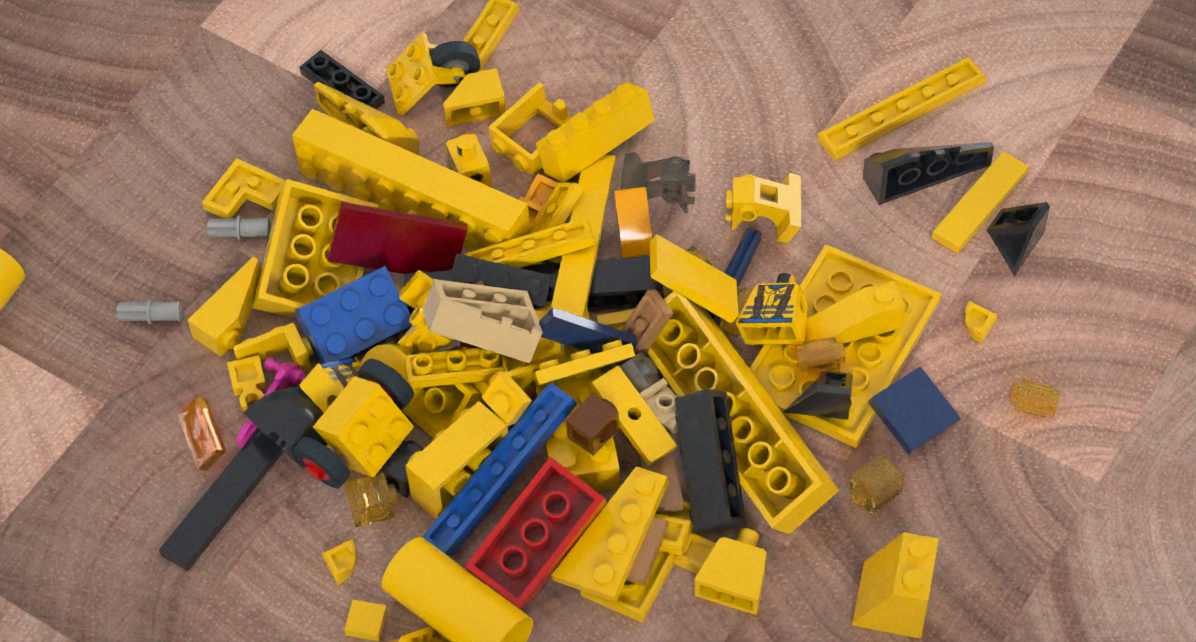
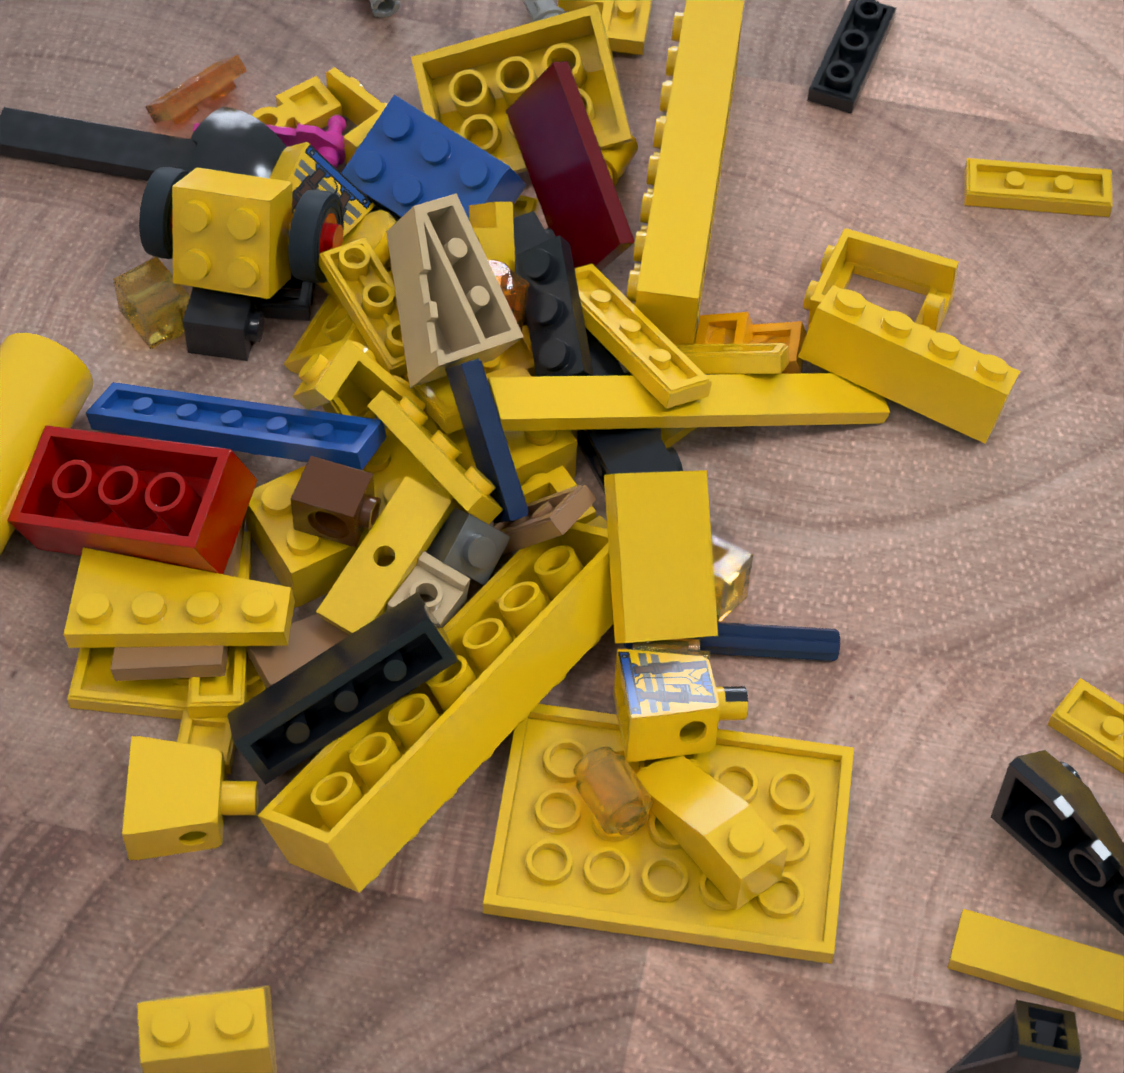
camera: 65 degrees right, 0 degrees up
yellow slope [188,256,261,357] -> none
yellow wedge [314,82,420,156] -> none
yellow tile [322,539,357,585] -> none
yellow plate [386,33,480,117] -> none
yellow brick [405,401,508,519] -> none
yellow slope [443,68,506,127] -> none
yellow torso [445,133,493,188] -> none
light orange slope [614,187,652,258] -> none
clear smoke tile [620,152,696,213] -> none
yellow tile [726,173,801,244] -> none
black slope [782,370,853,420] -> none
clear yellow brick [849,453,905,514] -> none
dark blue tile [868,366,961,455] -> none
yellow tile [964,301,998,344] -> none

